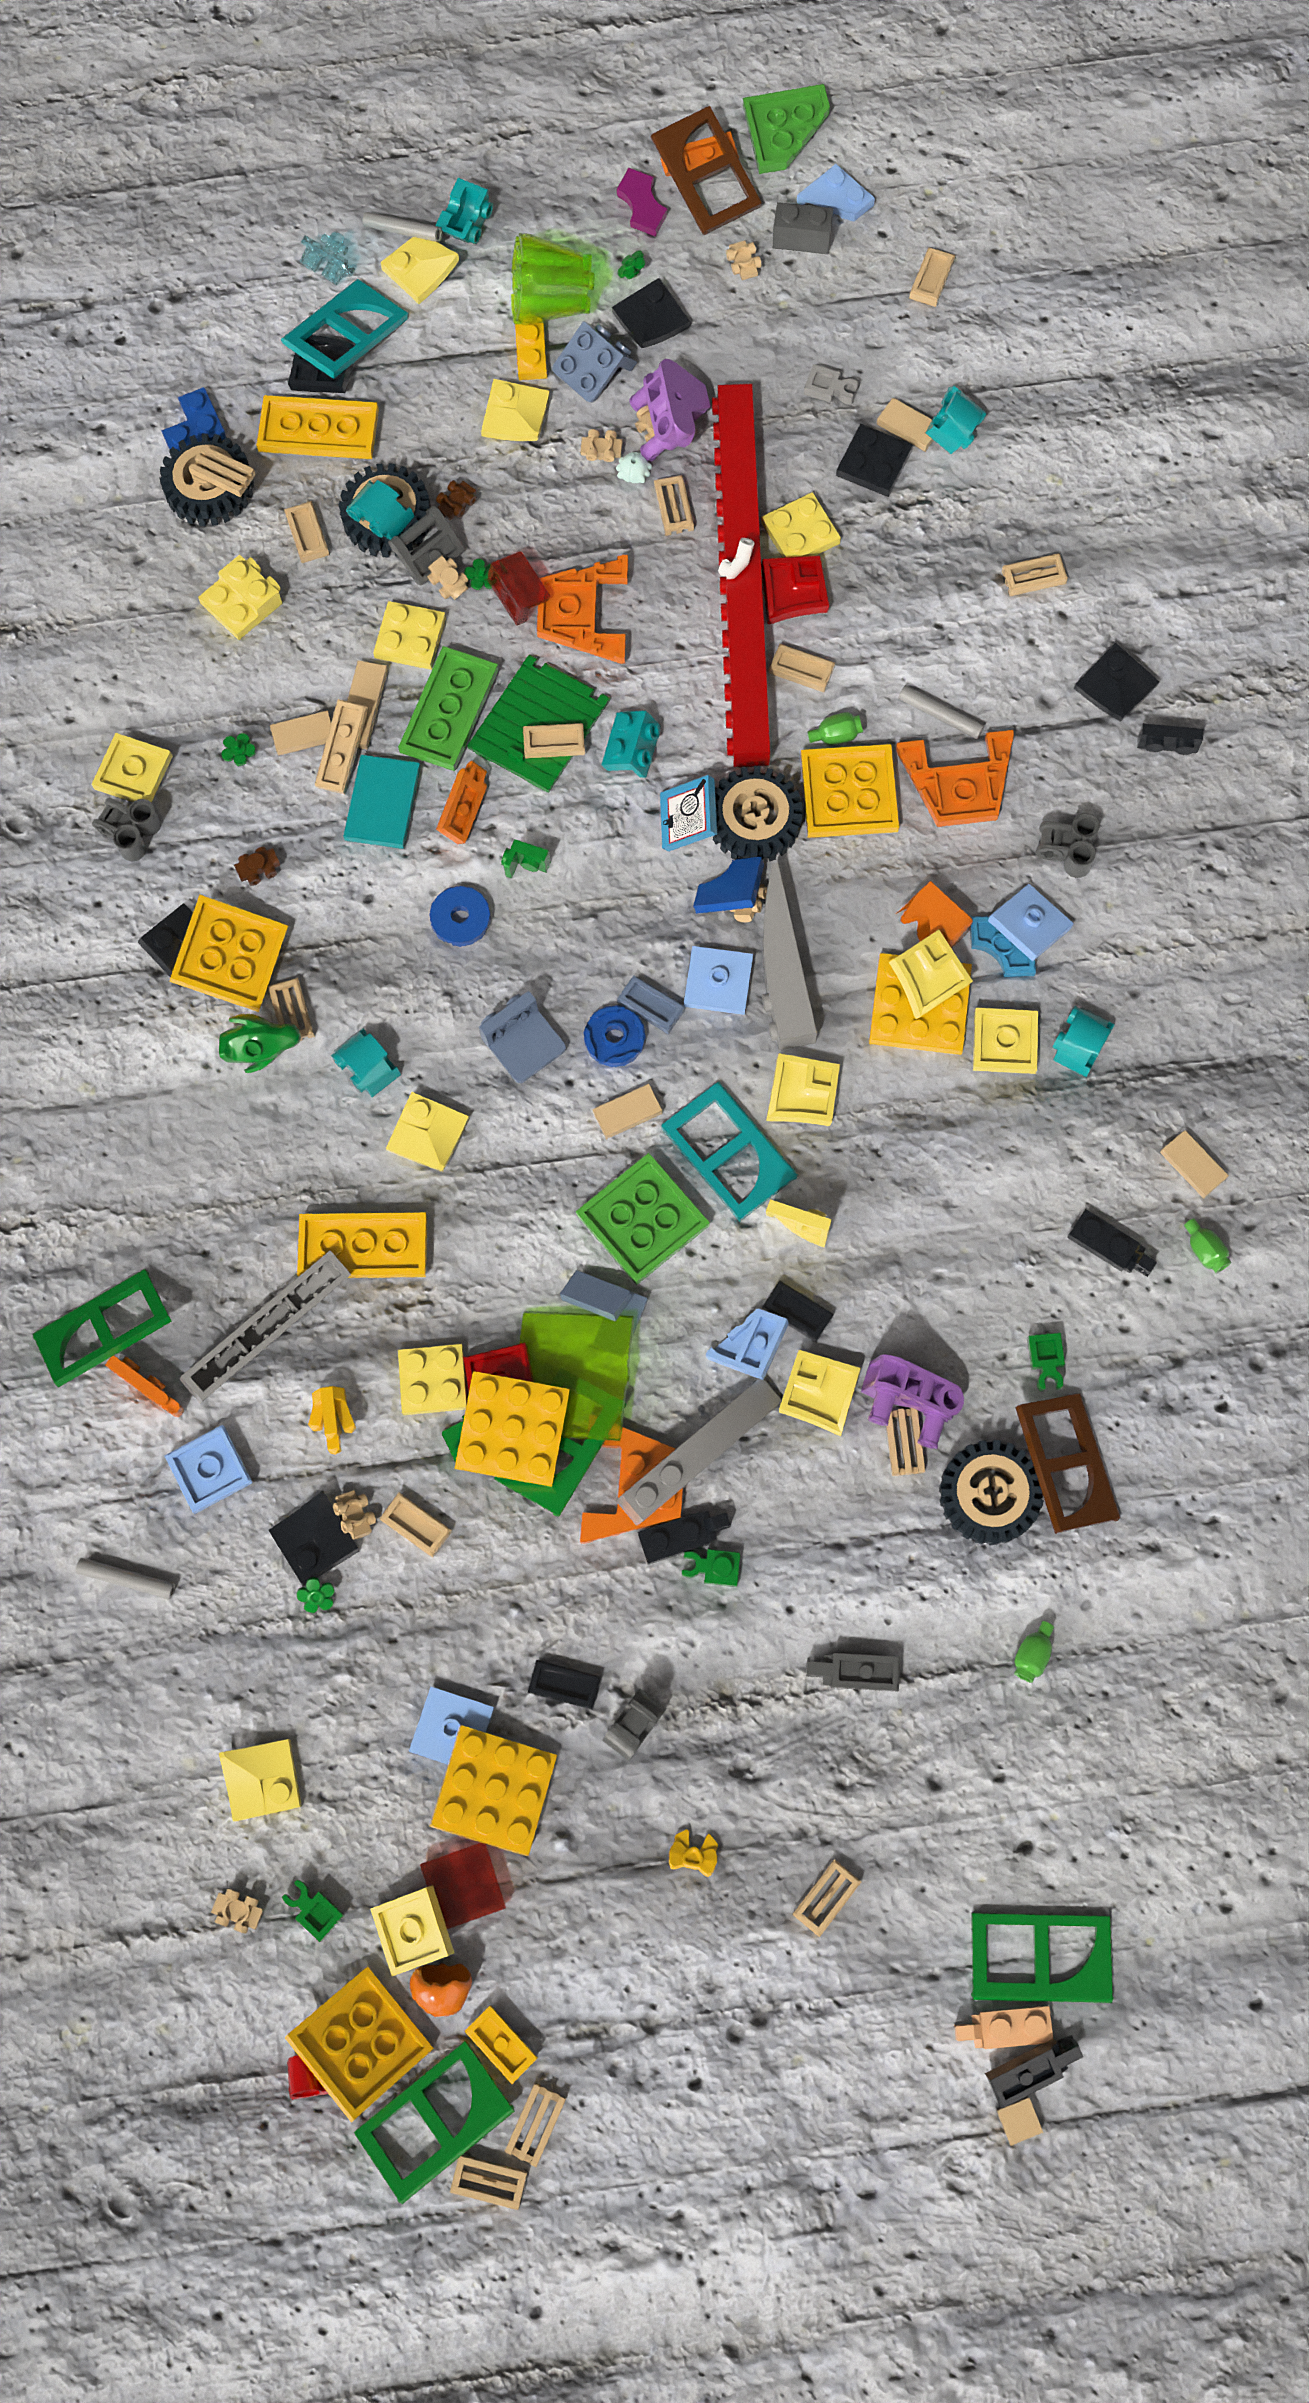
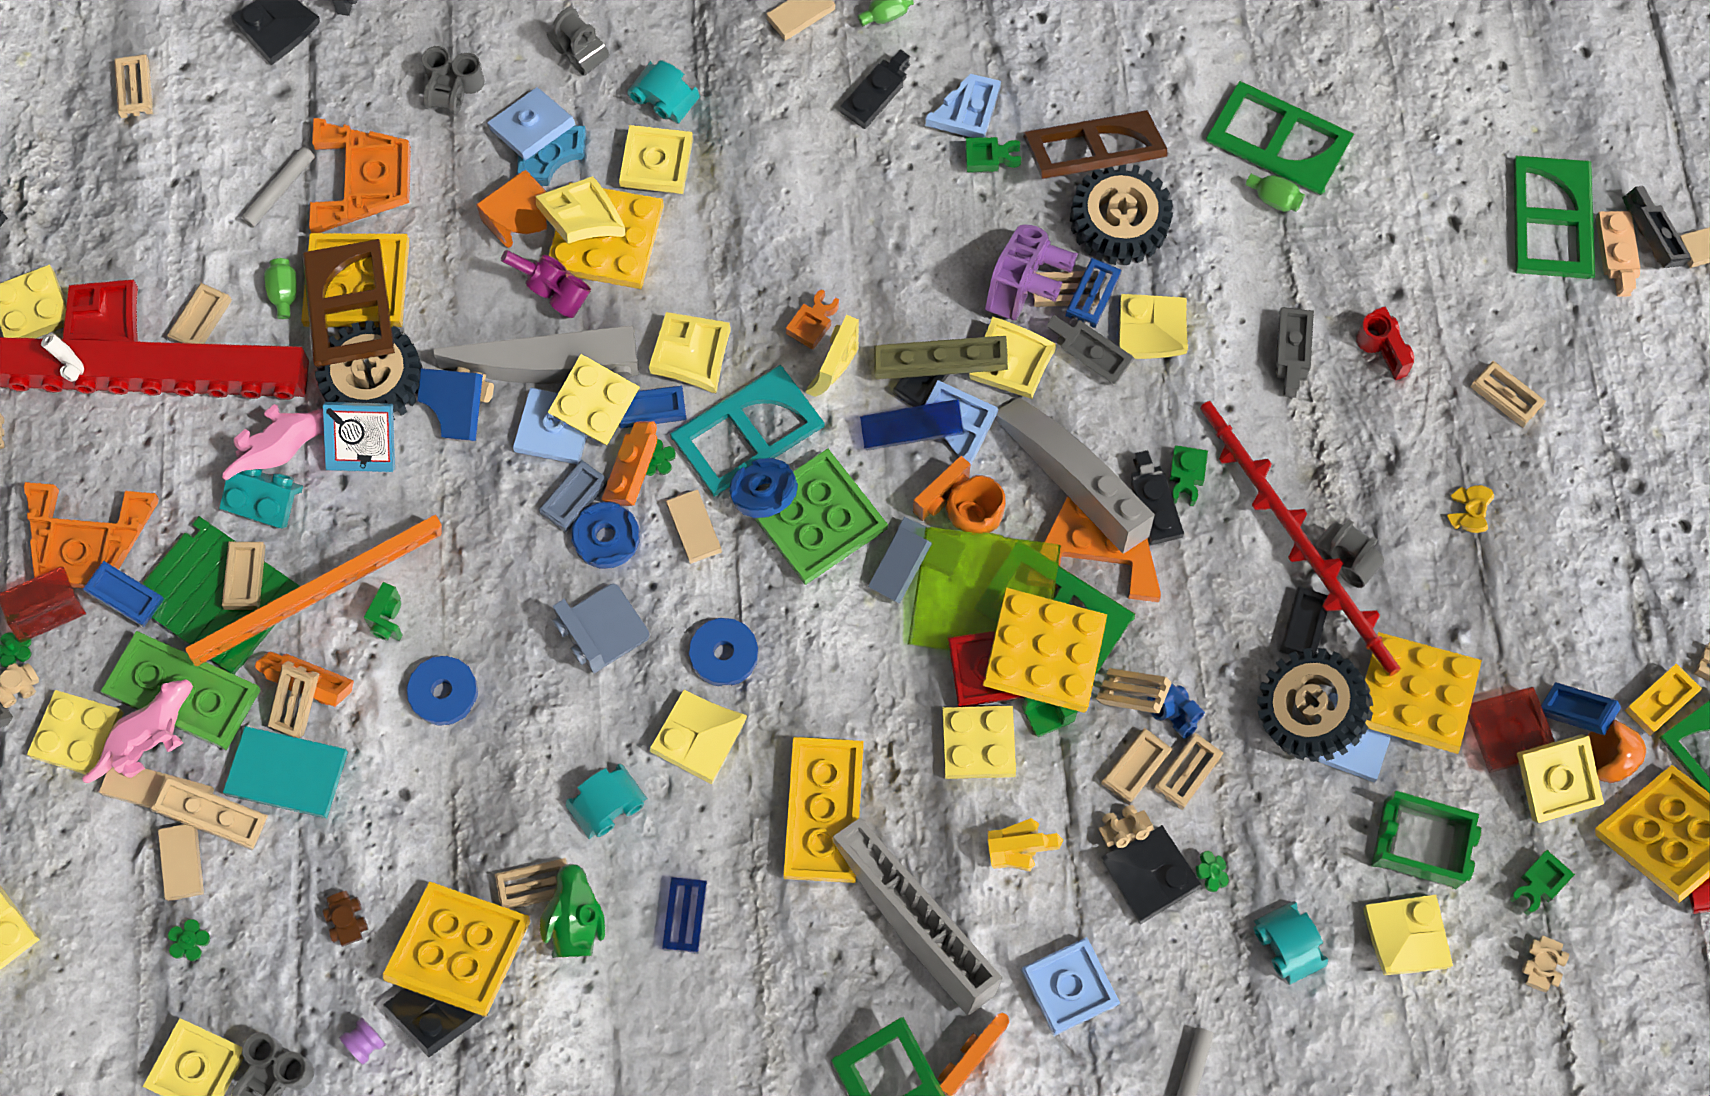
camera: 90 degrees left, 5 degrees down
none -> bright pink animal [82,679,193,783]
none -> blue tile [83,561,164,628]
none -> orange tile [185,514,442,666]
none -> bright pink animal [222,404,324,480]
none -> tan tile [267,661,319,738]
none -> reddish brown window [302,239,395,367]
none -> medium lavender wheel [339,1017,386,1065]
none -> magenta beam [501,250,591,318]
none -> dark grey piece [547,7,609,76]
none -> light yellow plate [548,354,640,446]
none -> orange hinge [602,421,657,506]
none -> blue tile [620,385,687,429]
none -> green plant [646,439,676,476]
none -> clear blue tile [662,877,708,954]
none -> blue tile [689,618,758,687]
none -> blue tile [729,458,798,518]
none -> orange plate [786,289,839,350]
none -> clear blue tile [860,399,965,451]
none -> olive tile [874,335,1008,380]
none -> orange plate [913,456,971,521]
none -> light blue wing [925,74,1001,138]
none -> orange hair [946,475,1006,536]
none -> dark grey hinge [1046,315,1135,385]
none -> blue tile [1065,258,1121,328]
none -> tan tile [1096,668,1172,714]
none -> light yellow plate [1118,294,1188,359]
none -> blue plate [1147,683,1205,739]
none -> tan tile [1154,733,1224,811]
none -> red plant [1200,401,1401,676]
none -> green window [1206,81,1354,195]
none -> teal cylinder [1253,901,1328,985]
none -> wheel [1257,648,1373,762]
none -> red plate [1356,306,1414,380]
none -> window [1371,790,1481,889]
none -> blue tile [1539,682,1621,735]

